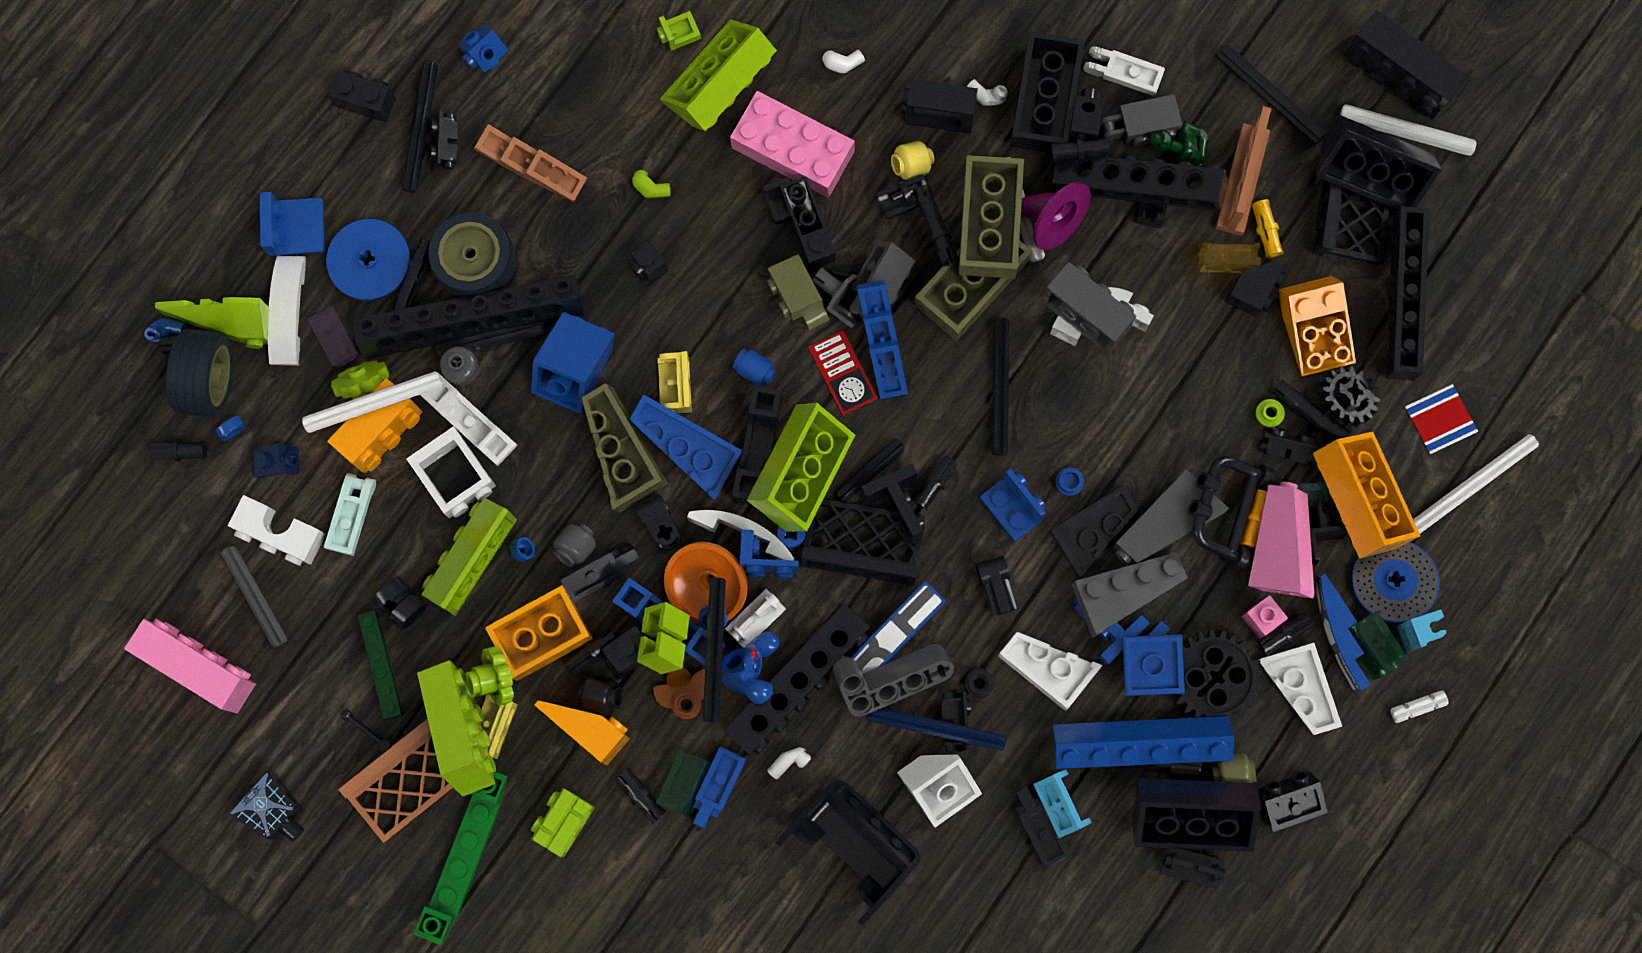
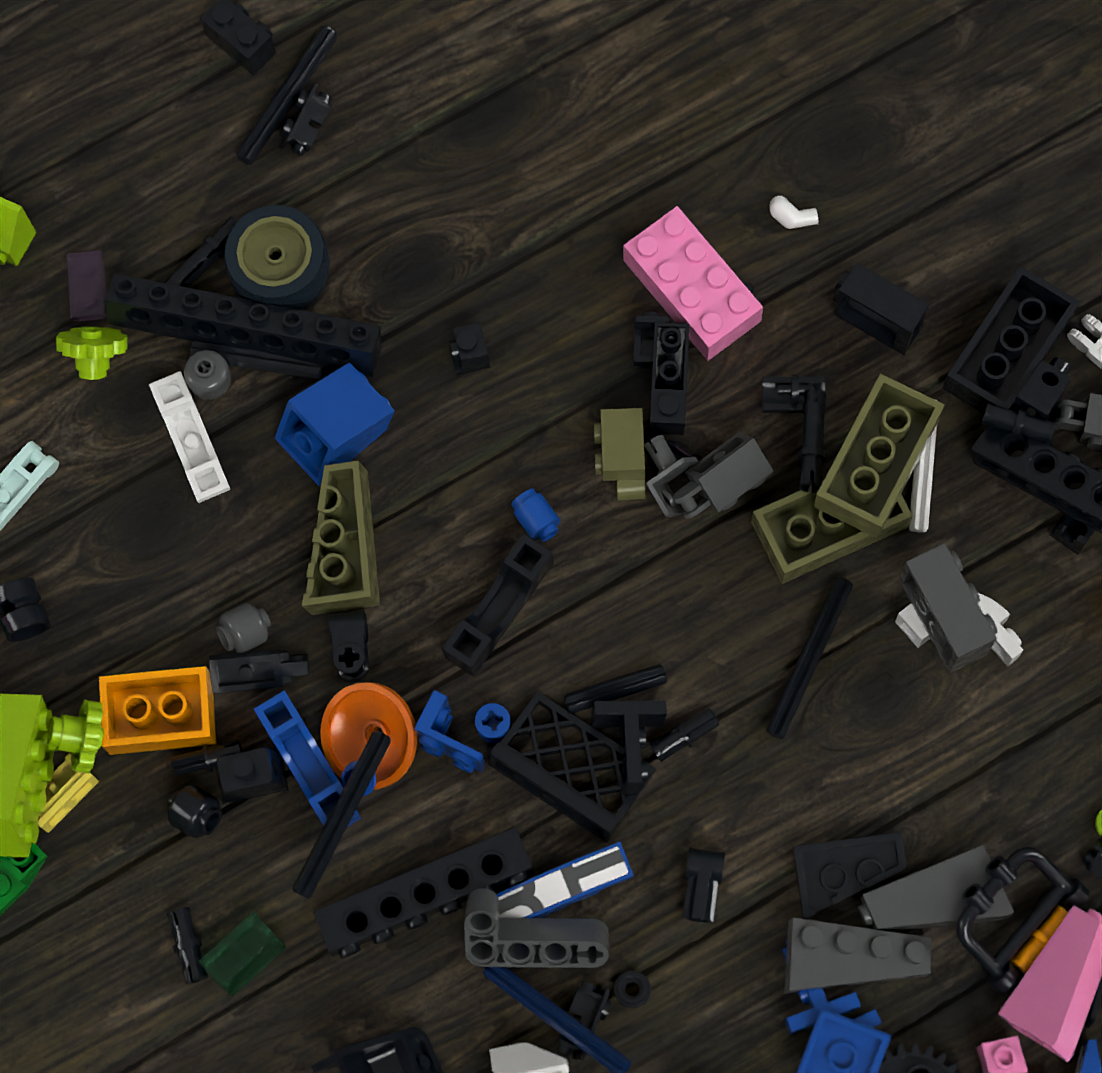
camera: 25 degrees right, 5 degrees down
blue bracket [260,192,325,256] -> none
white slope [268,256,306,366] -> none
white axle [302,372,442,433] -> none
blue piece [326,219,411,301] -> none
light orange brick [327,378,422,474] -> none
white window [407,426,496,518] -> none
lime slope [421,498,517,616] -> none
blue brick [458,25,508,72] -> none
nougat slope [474,124,587,202] -> none
blue hinge [509,537,535,562] -> none
lime brick [531,788,595,857] -> none
light orange slope [535,701,630,765] -> none
blue wing [629,394,742,500] -> none
lime arm [632,170,671,198] -> none
lime piece [637,602,690,674] -> none
dark orange plate [653,667,705,719] -> none
lime bracket [656,11,701,51] -> none
light yellow hinge [658,351,692,413] -> none
lime slope [660,19,777,131] -> none
white slope [687,510,794,561] -> none
blue hinge [693,746,747,829] -> none
blue head [721,632,780,704] -> none
white hinge [725,589,786,648] -> none
lime brick [747,403,855,532] -> none
white arm [767,747,811,779] -> none
sticker [808,330,878,415] -> none
blue slope [857,280,908,400] -> none
light yellow head [891,141,934,180] -> none
white arm [967,79,1008,106] -> none
blue bracket [979,468,1046,543] -> none
white wing [998,632,1102,711] -> none
magenta piece [1021,182,1091,250] -> none
blue plate [1055,467,1084,496] -> none

